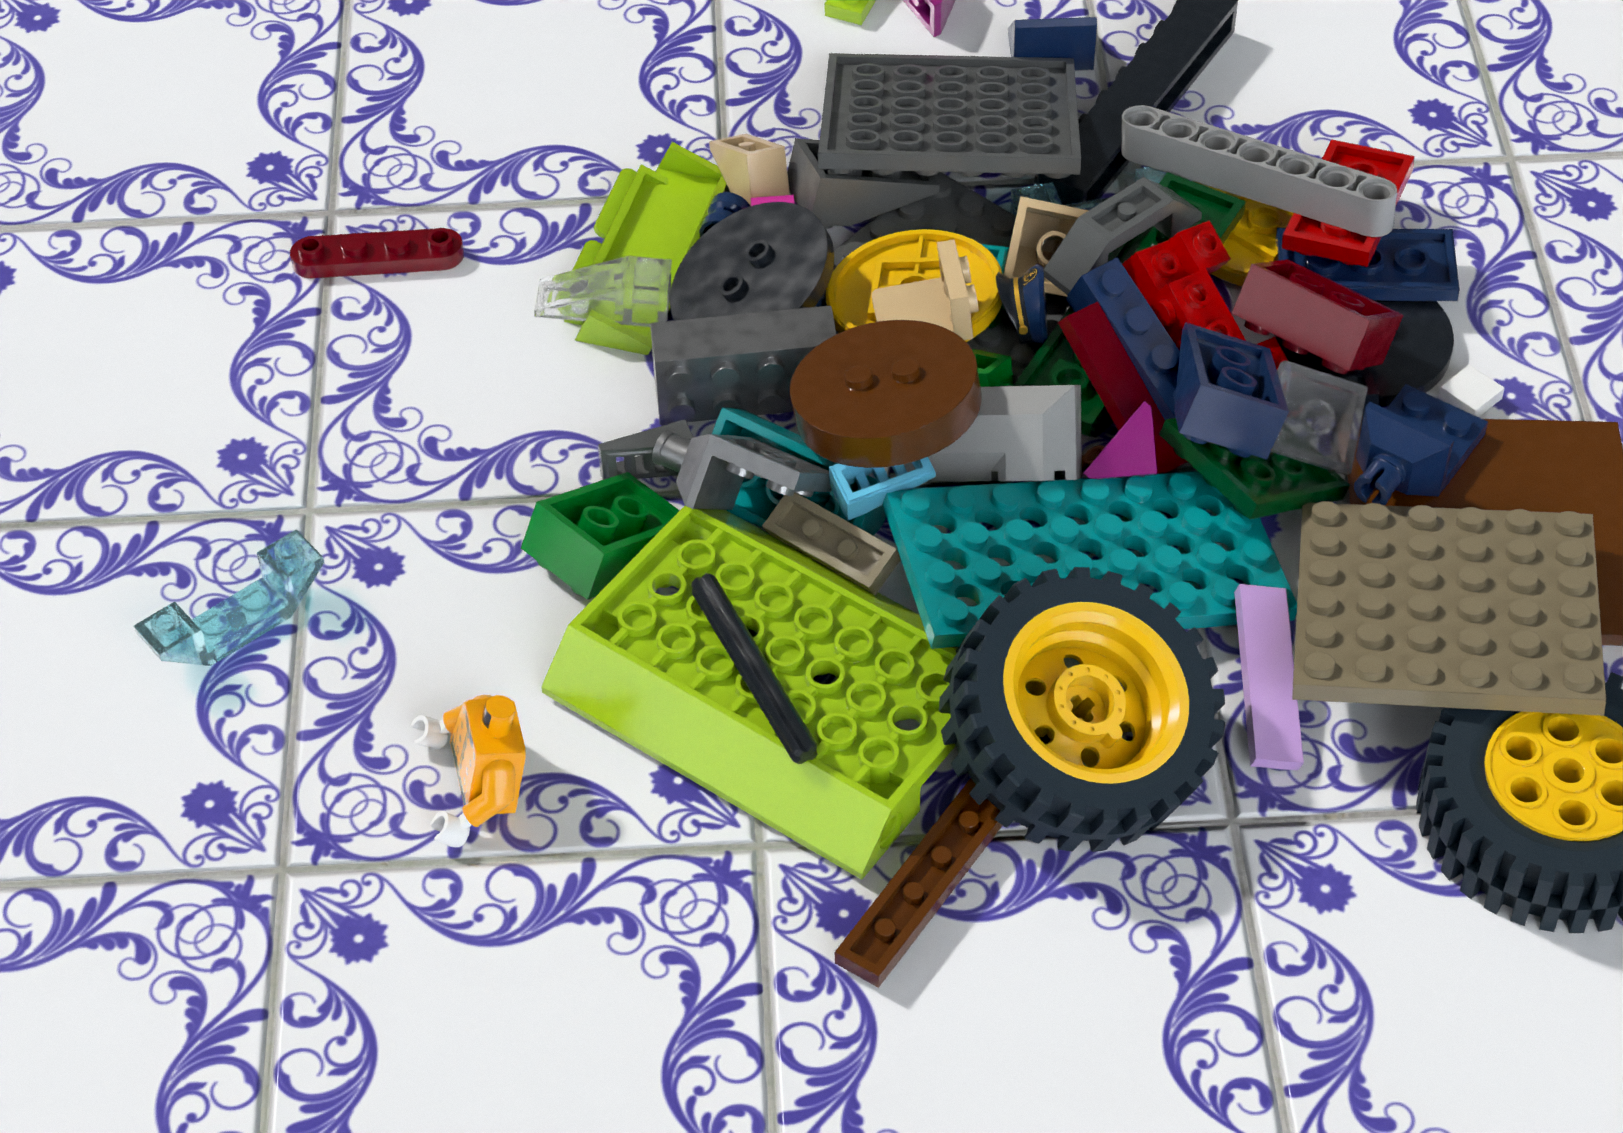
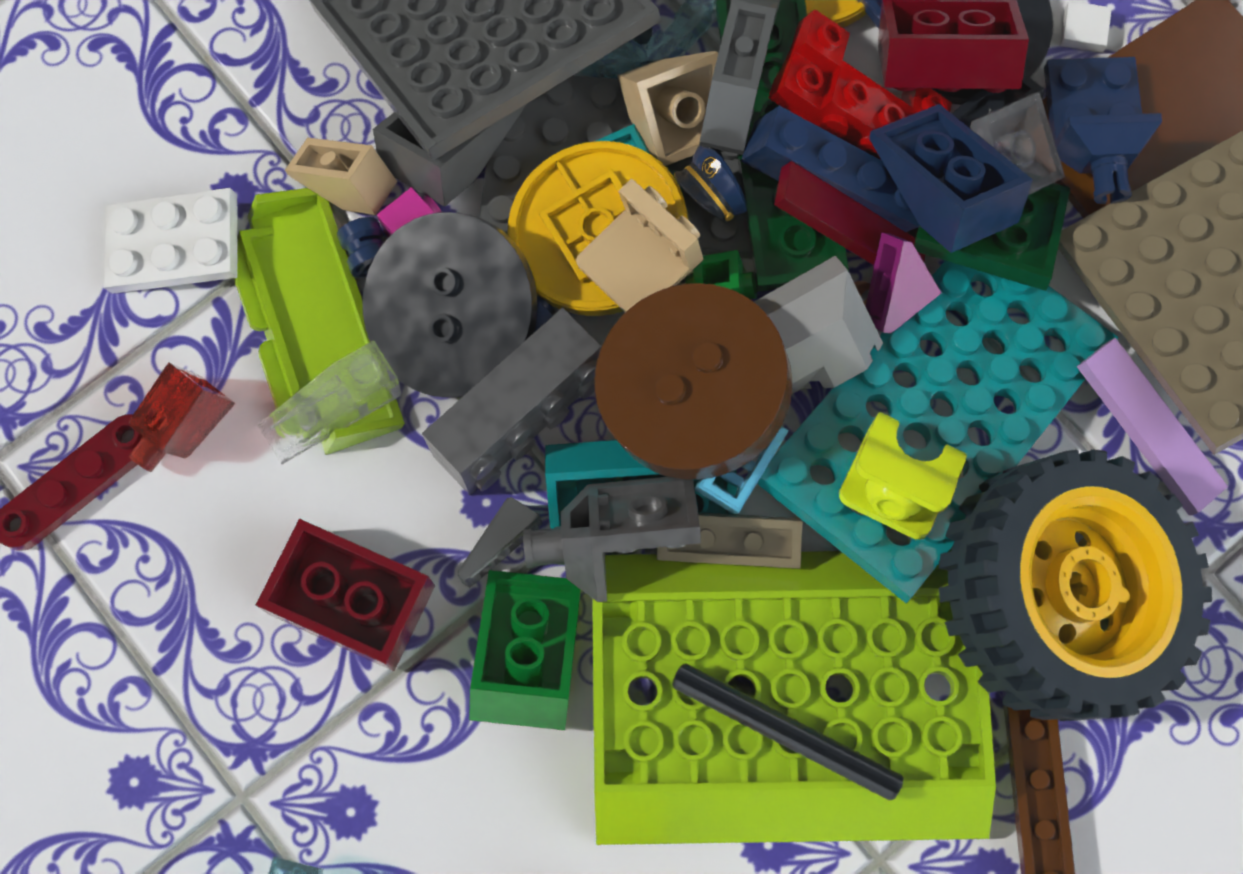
camera: 35 degrees left, 25 degrees up
none -> white plate [104,188,237,294]
none -> clear red torso [129,362,235,472]
none -> dark red brick [255,519,435,671]
none -> neon yellow piece [839,411,967,540]

